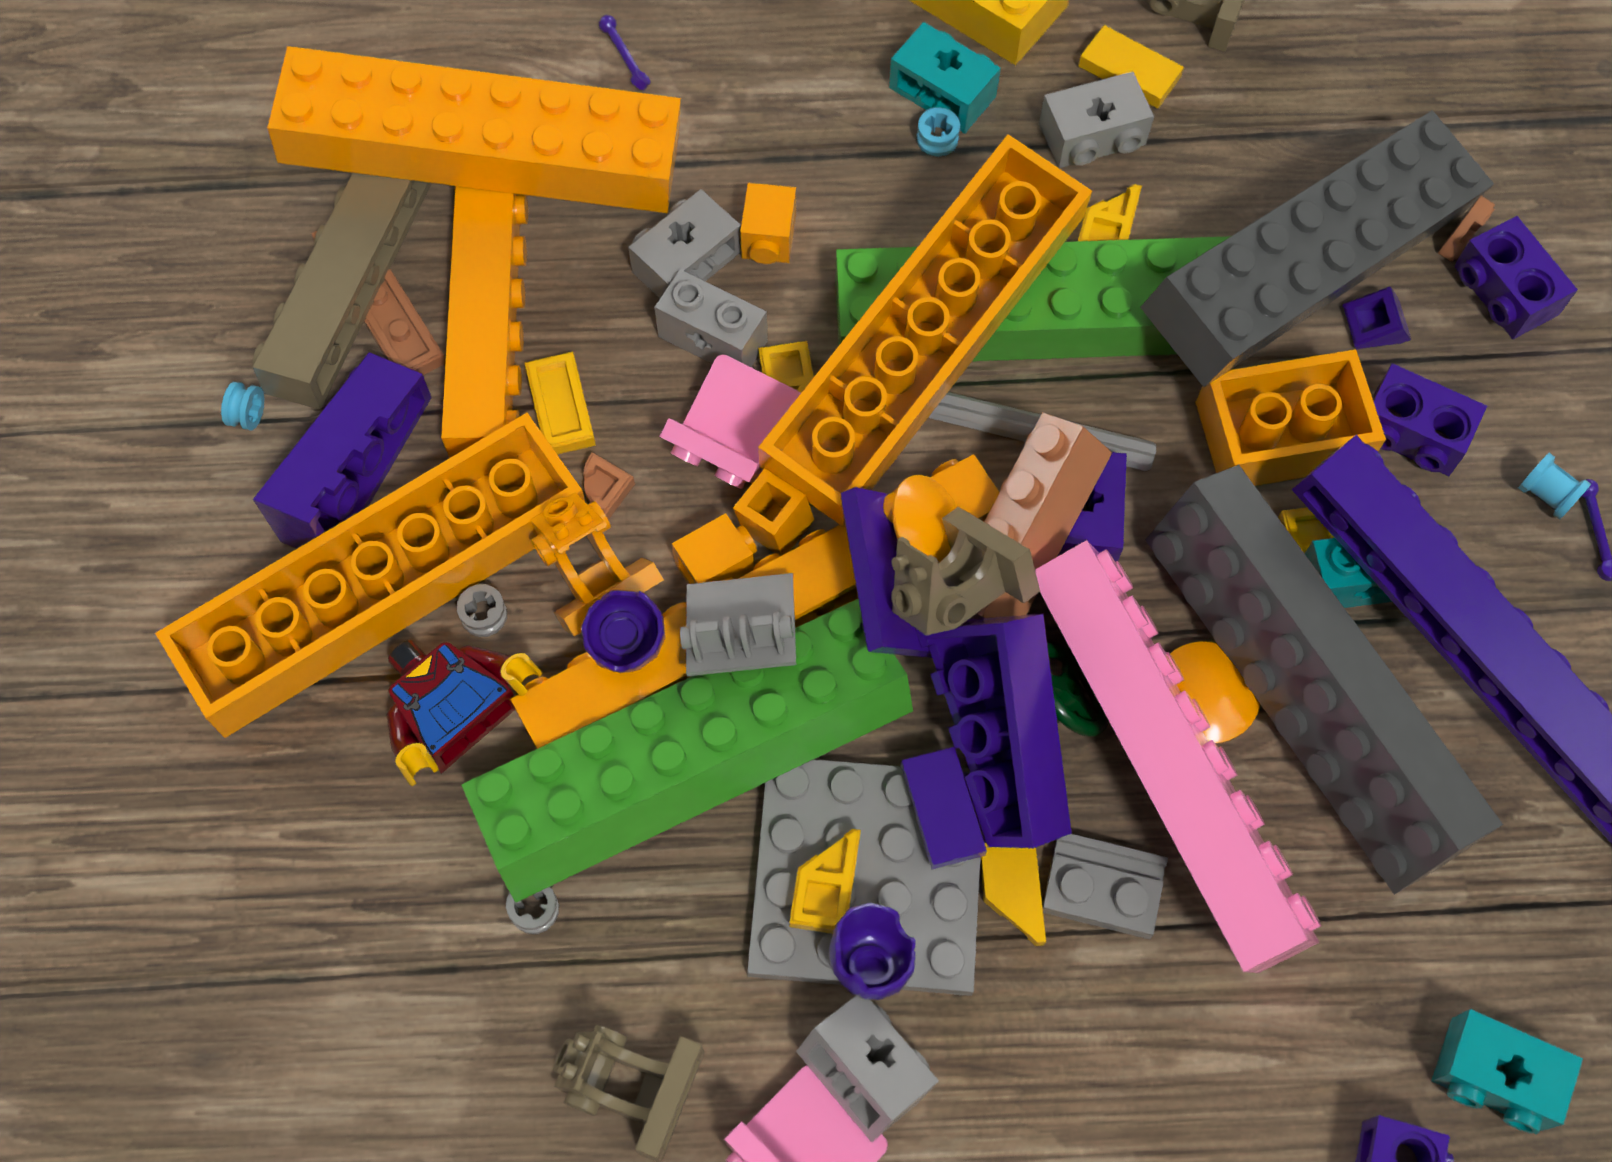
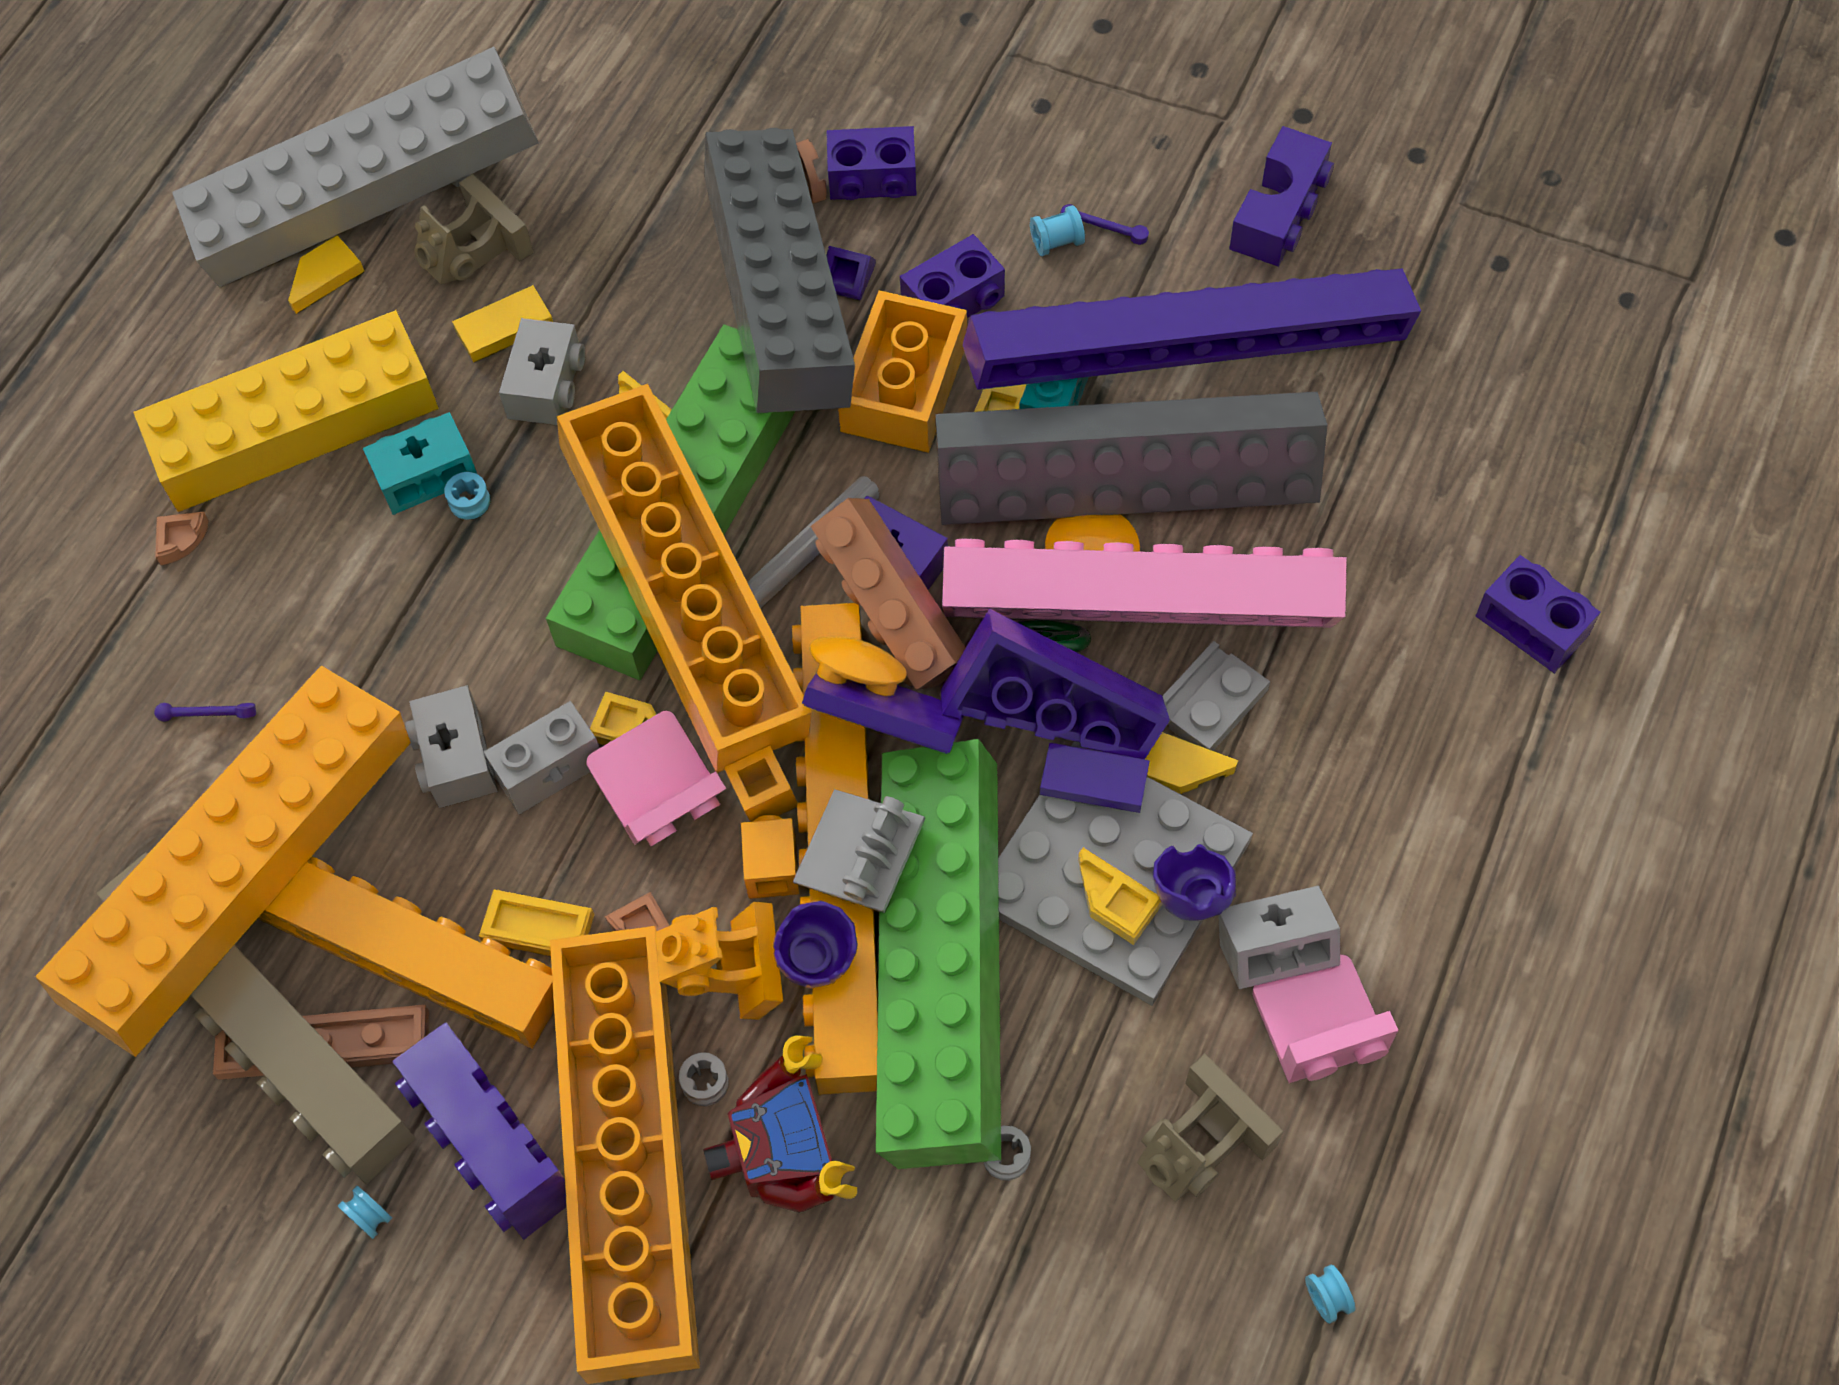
camera: 60 degrees left, 5 degrees down
light orange brick [740,183,796,264] -> none
dark tan tile [892,507,1040,635] -> none
teal brick [1431,1009,1583,1134] -> none

